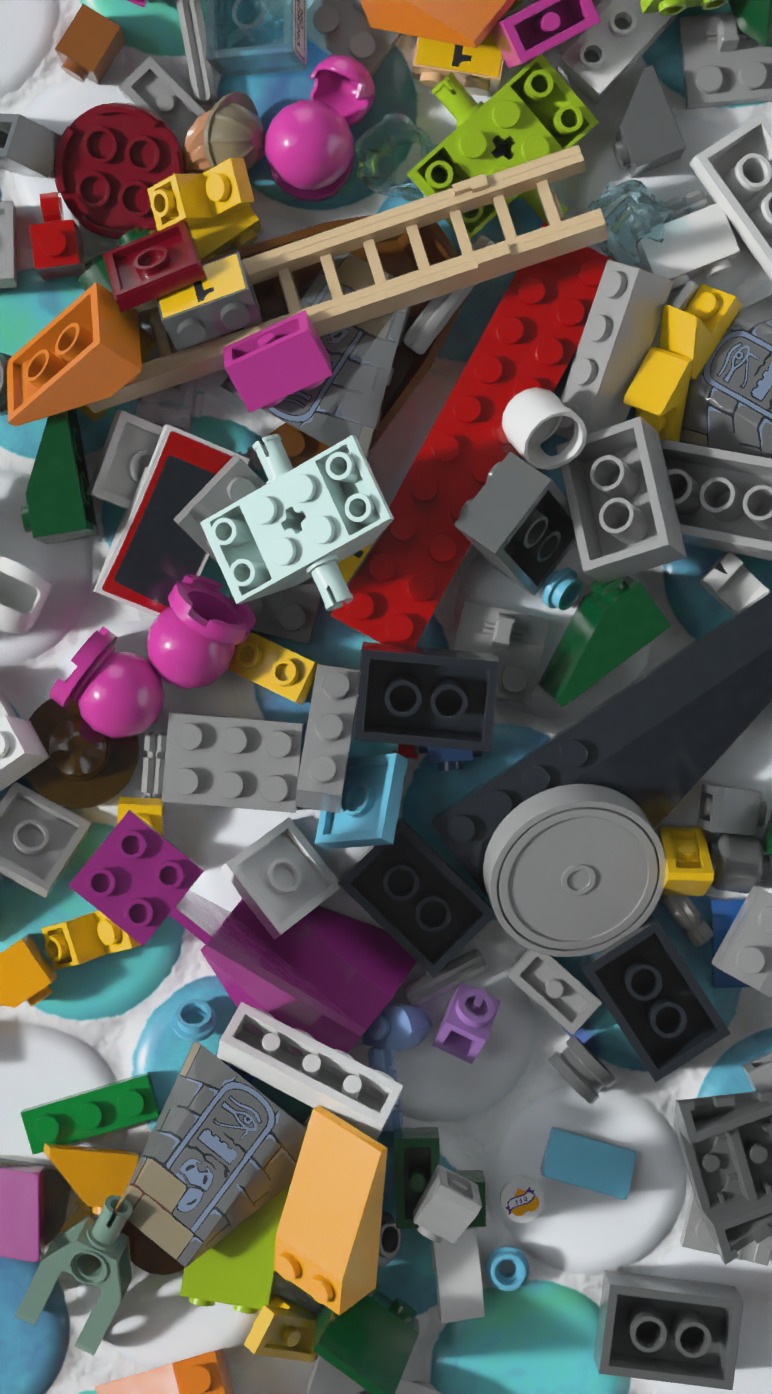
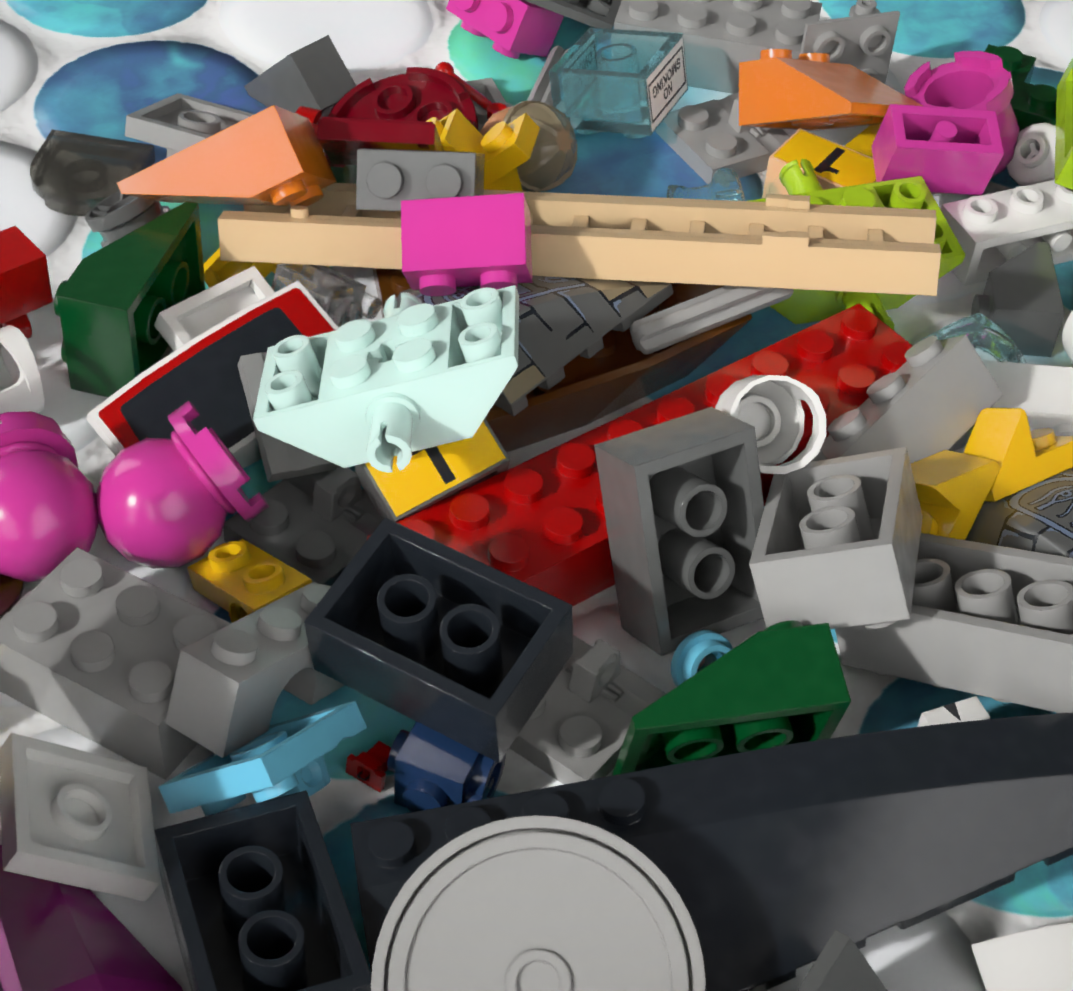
camera: 20 degrees right, 45 degrees down
dark orange brick [55,4,126,85] -> none
dark pink tile [265,99,354,202] -> none
dark pink hair [310,54,375,127] -> none
none -> red hinge [435,62,507,120]

